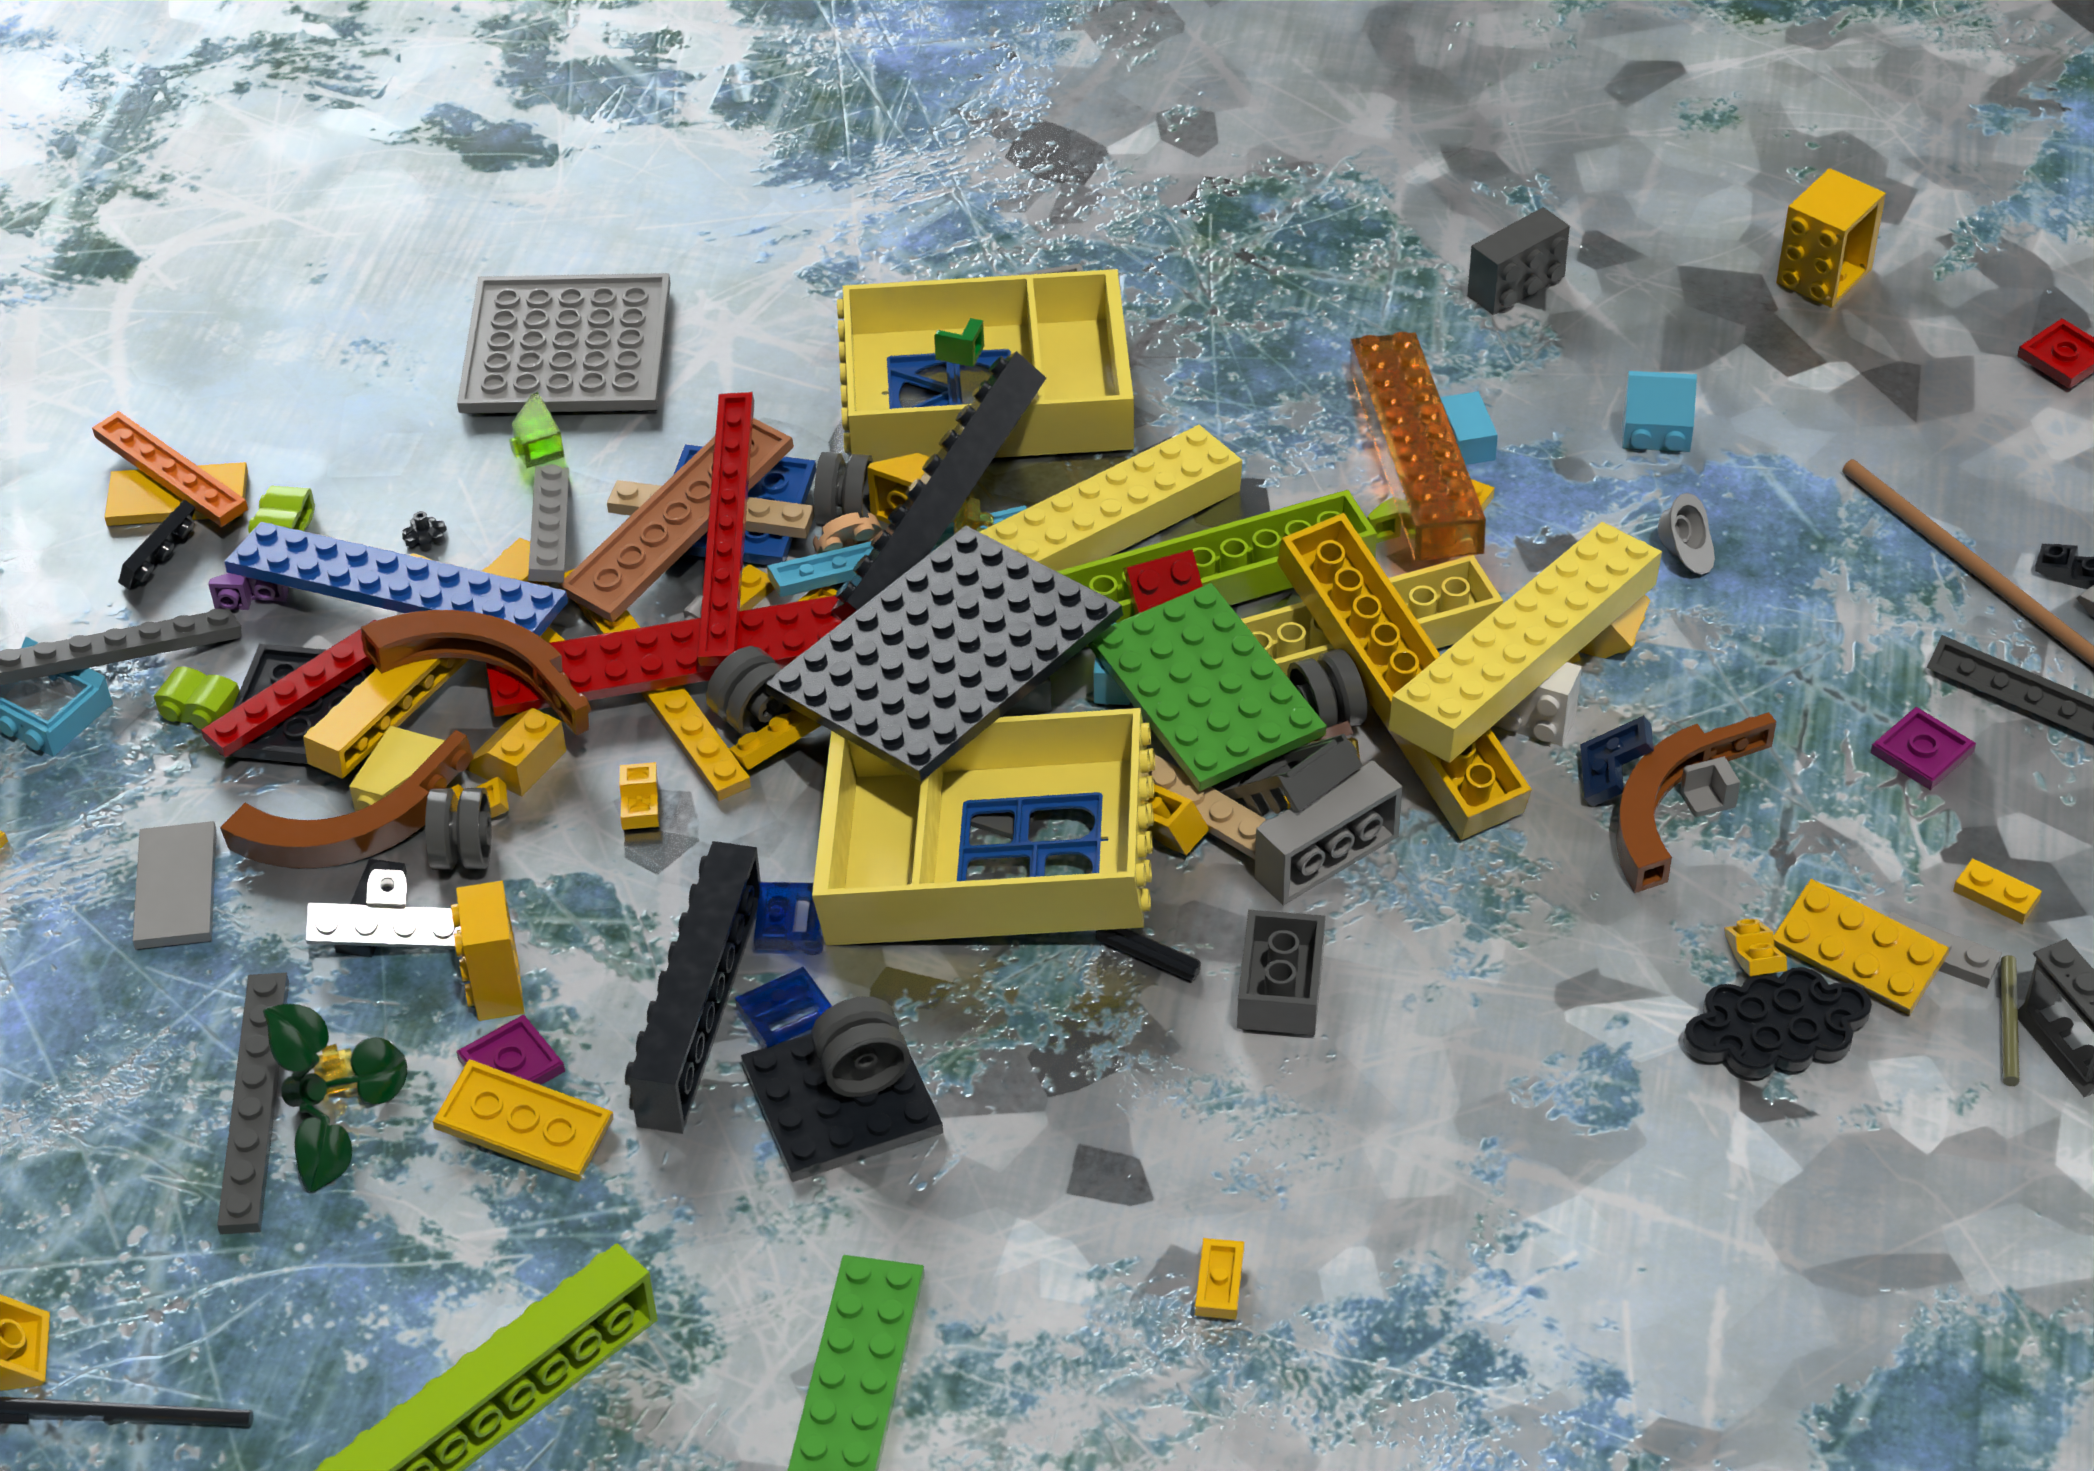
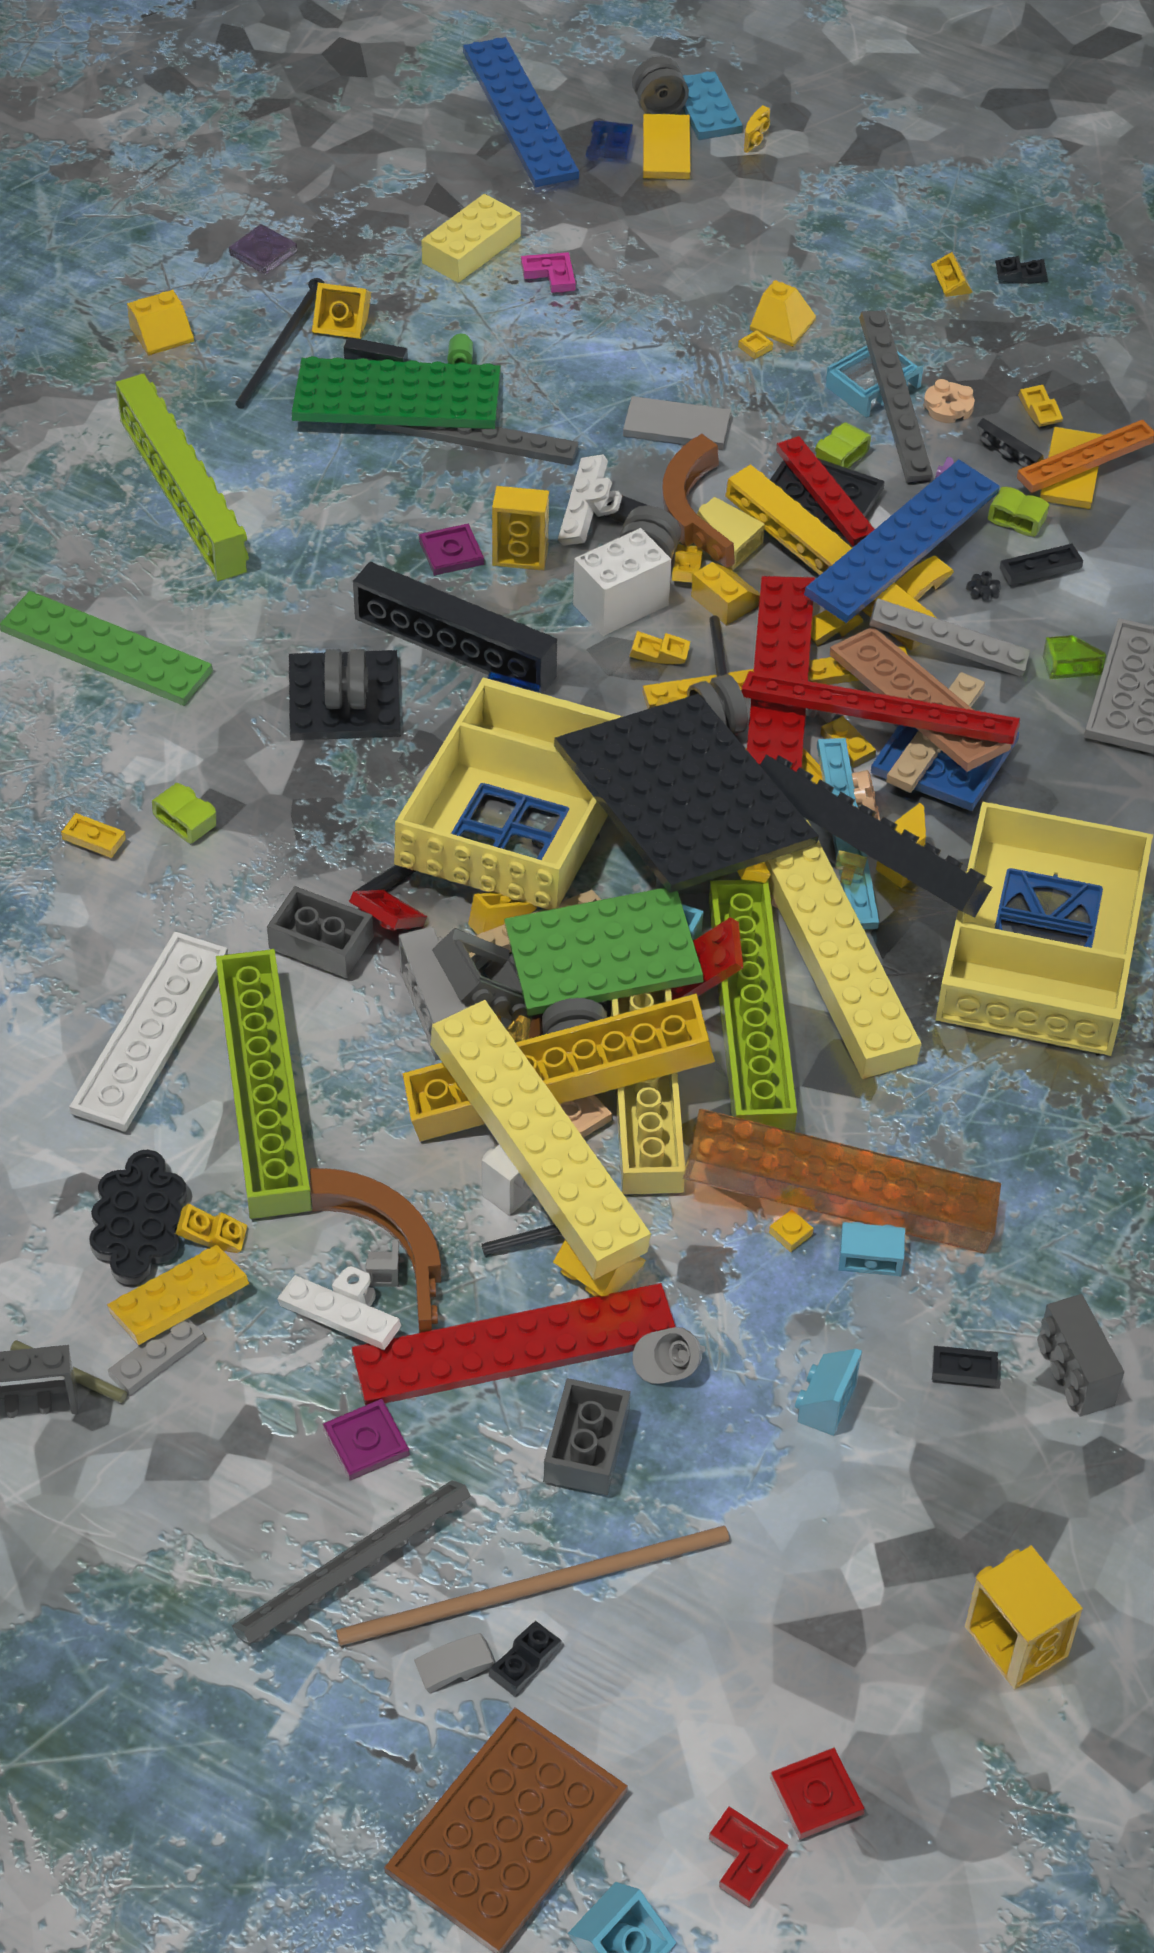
camera: 105 degrees right, 5 degrees up
dark green plant [263,1004,407,1192] -> none
clear yellow tile [313,1044,357,1095] -> none
dark orange arch [361,610,591,736] -> none
yellow tile [433,1059,613,1182] -> none
clear blue plate [735,966,832,1048] -> none
dark grey wheel [814,452,873,526] -> none
green panel [934,318,984,367] -> none
dark blue plate [1580,715,1654,807] -> none
yellow plate [1953,858,2042,924] -> none
none -> white plate [69,932,229,1132]
none -> lime brick [152,783,216,844]
none -> lime brick [215,949,312,1219]
none -> white plate [277,1266,401,1350]
none -> green plate [292,356,501,429]
none -> black piece [343,337,408,362]
none -> red plate [349,890,428,931]
none -> red plate [351,1283,676,1405]
none -> bright green brick [447,333,473,364]
none -> black bar [481,1224,562,1256]
none -> dark grey brick [543,1378,631,1495]
none -> white container [573,528,671,636]
none -> black bar [709,615,727,676]
none -> light nougat plate [923,379,975,423]
none -> black plate [931,1346,998,1386]
none -> black plate [1000,543,1084,586]
none -> yellow slope [1018,385,1063,427]

